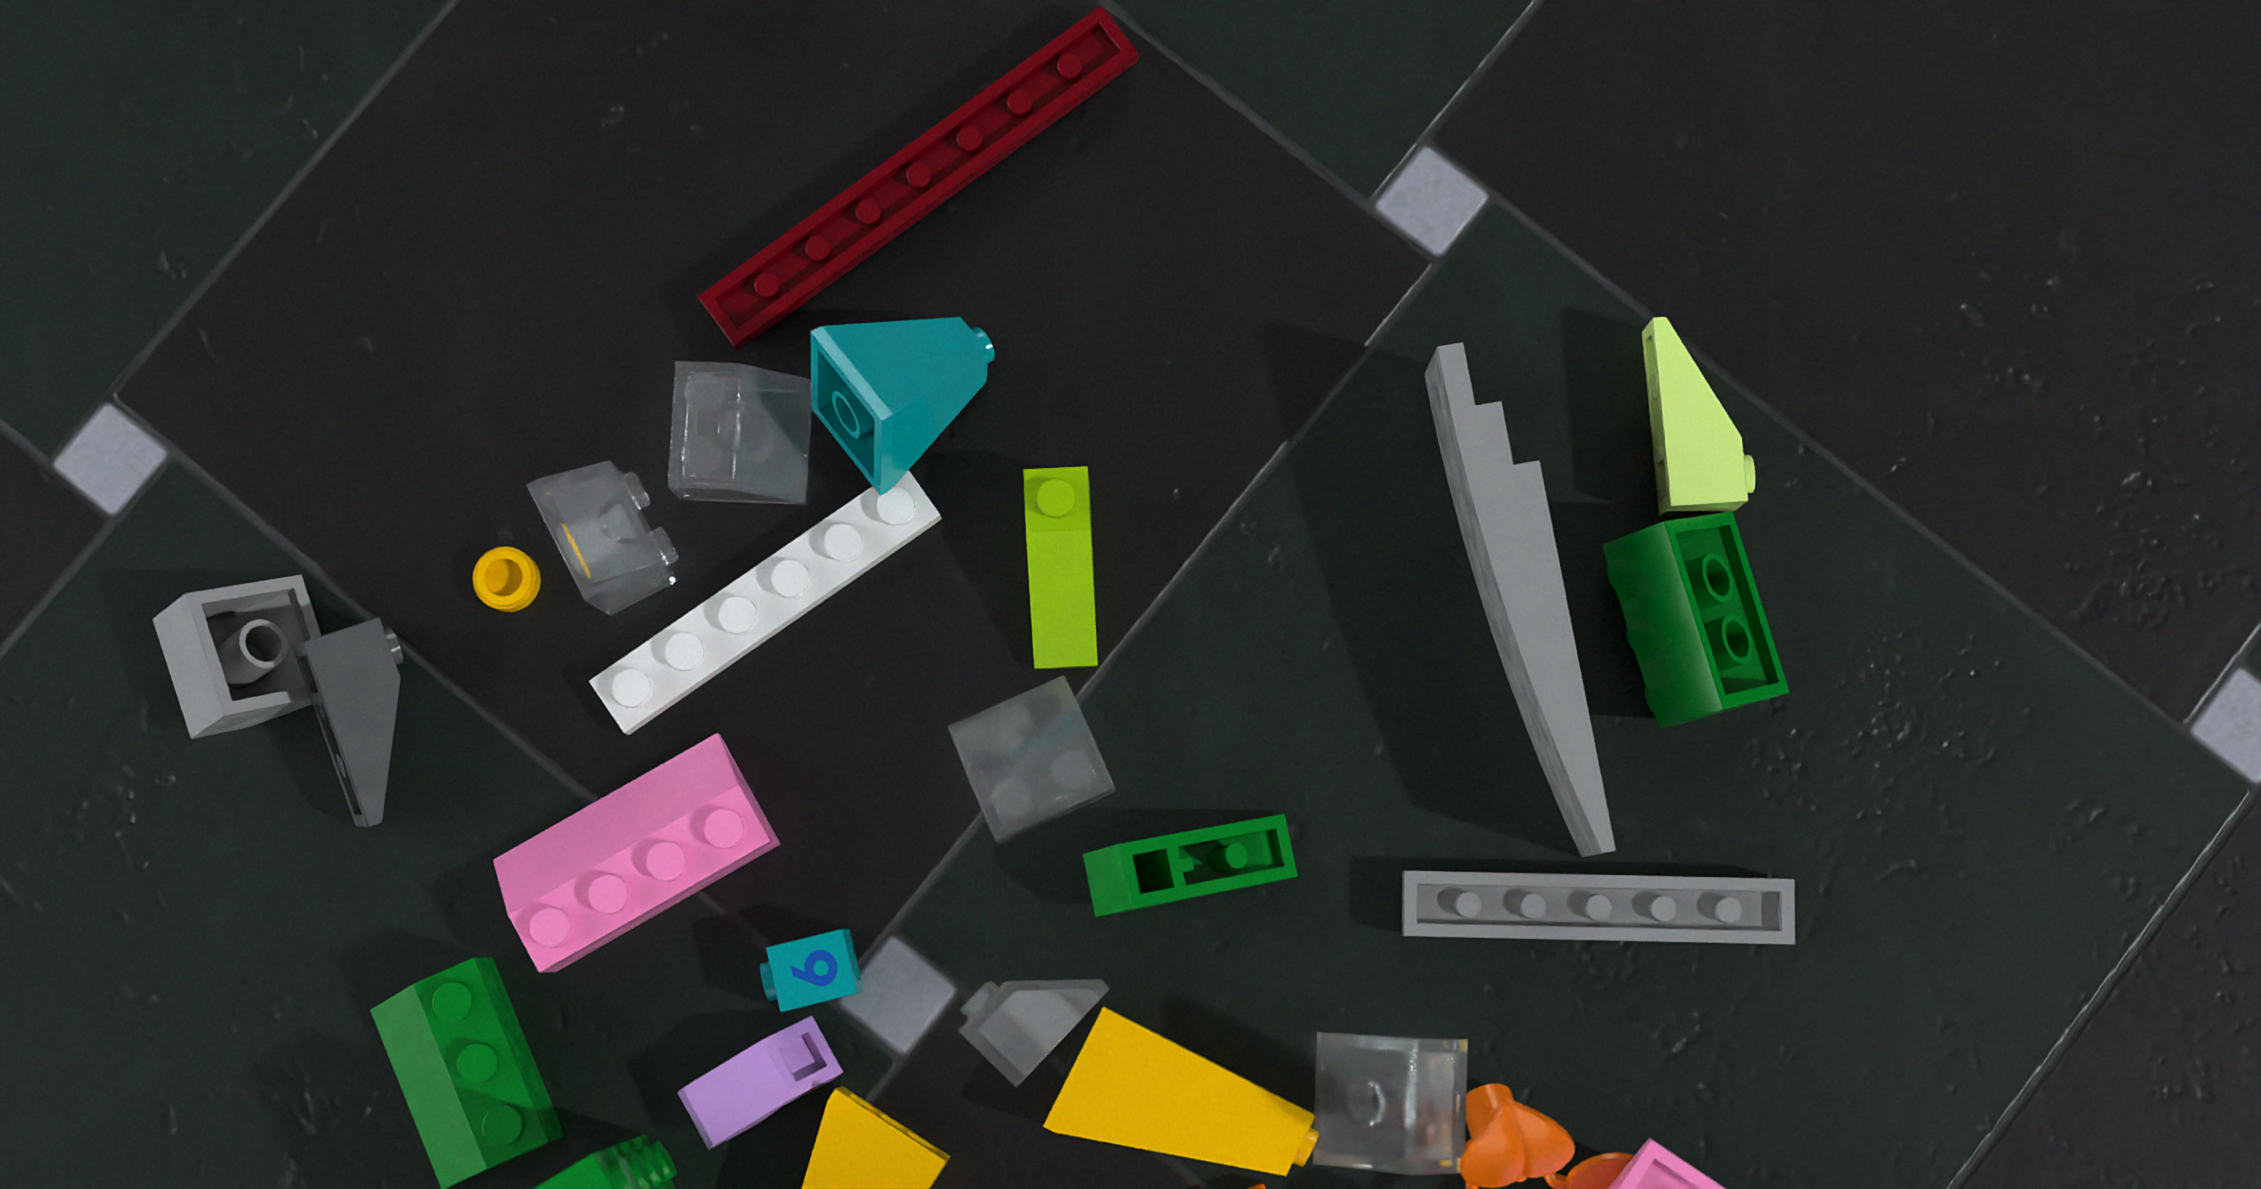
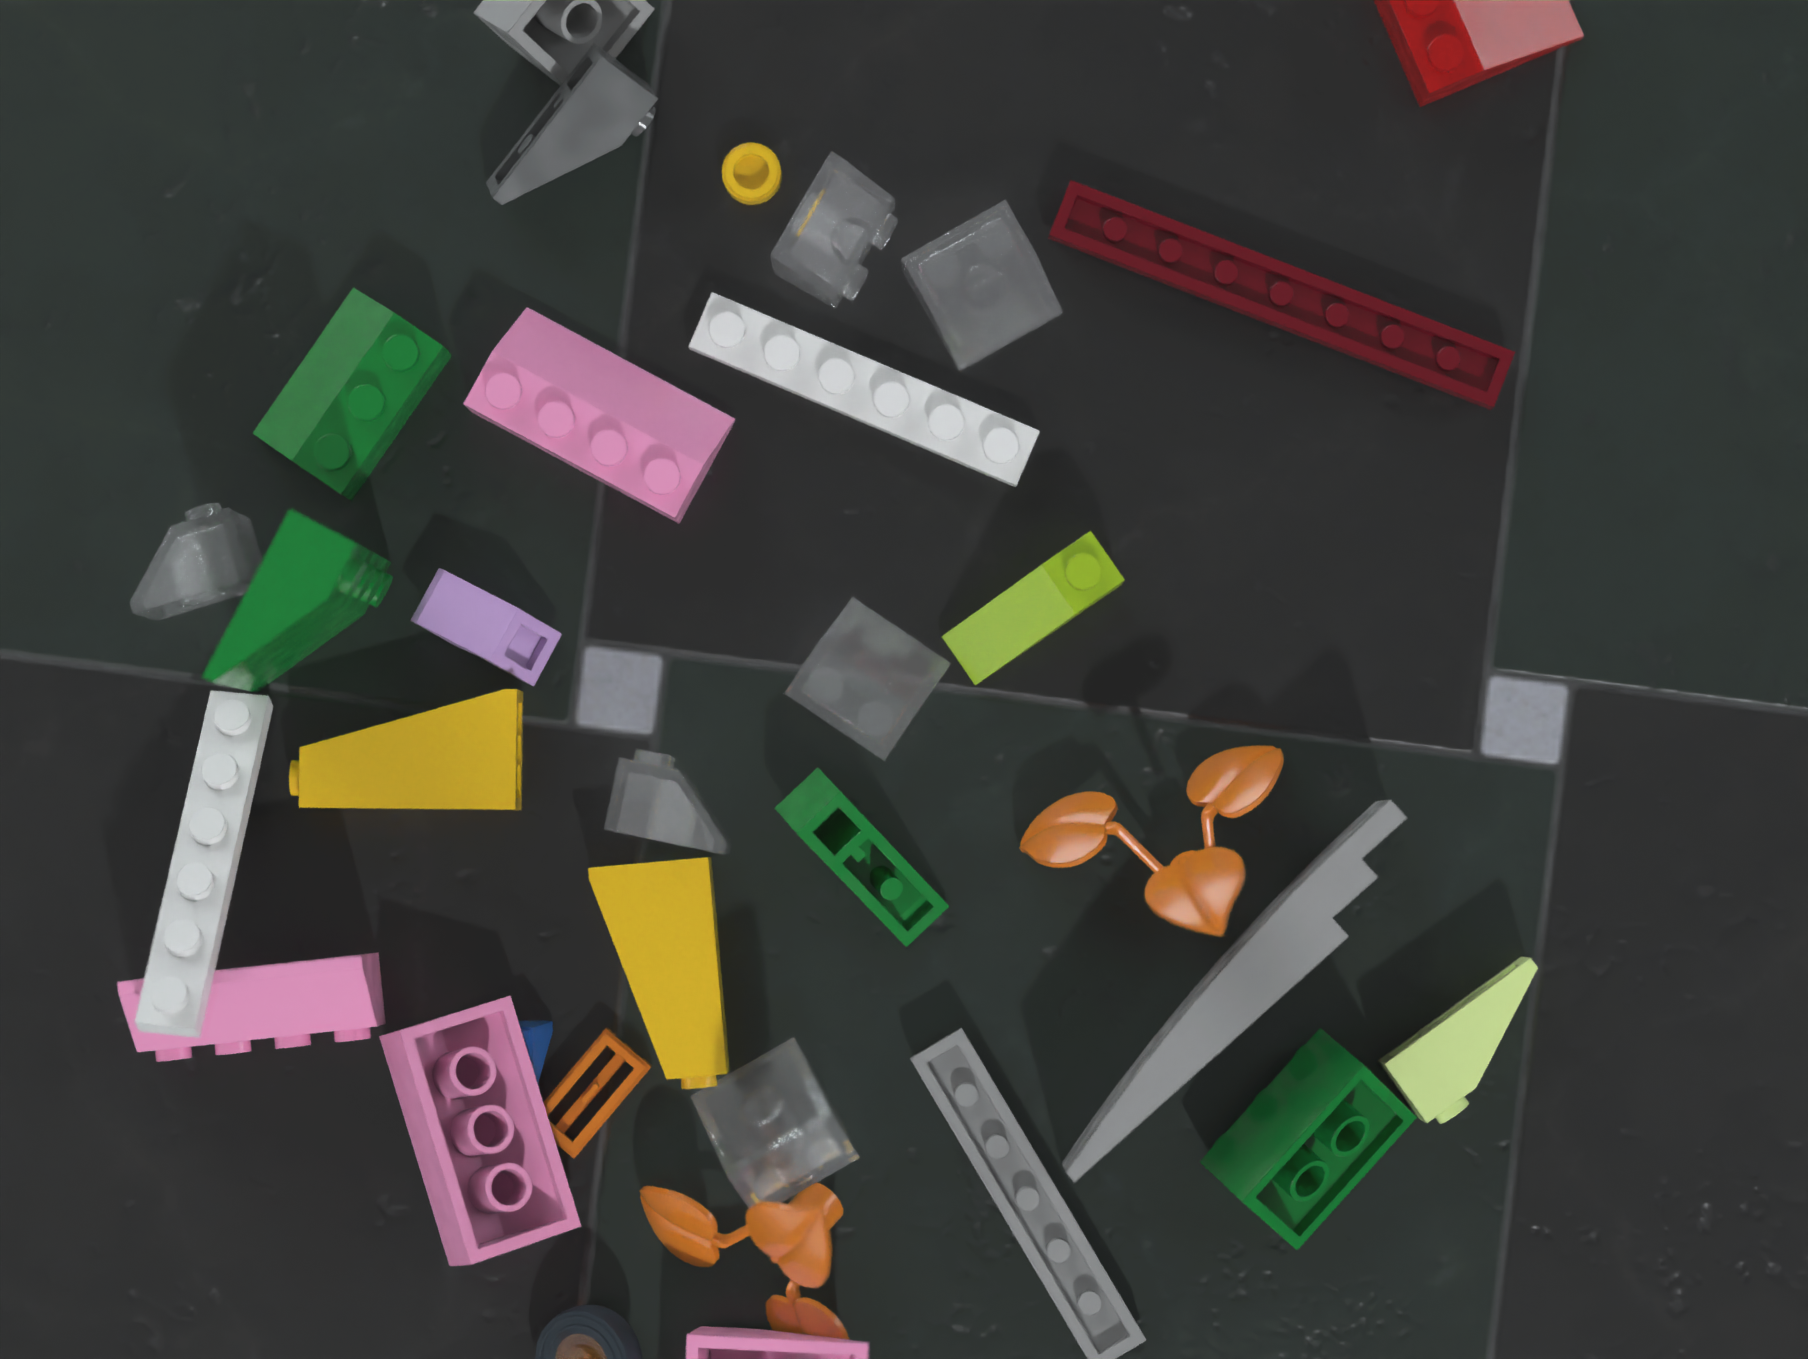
camera: 60 degrees right, 5 degrees up
teal brick [760,929,864,1012] -> none
teal slope [811,317,995,496] -> none
none -> orange plant [1019,746,1284,936]

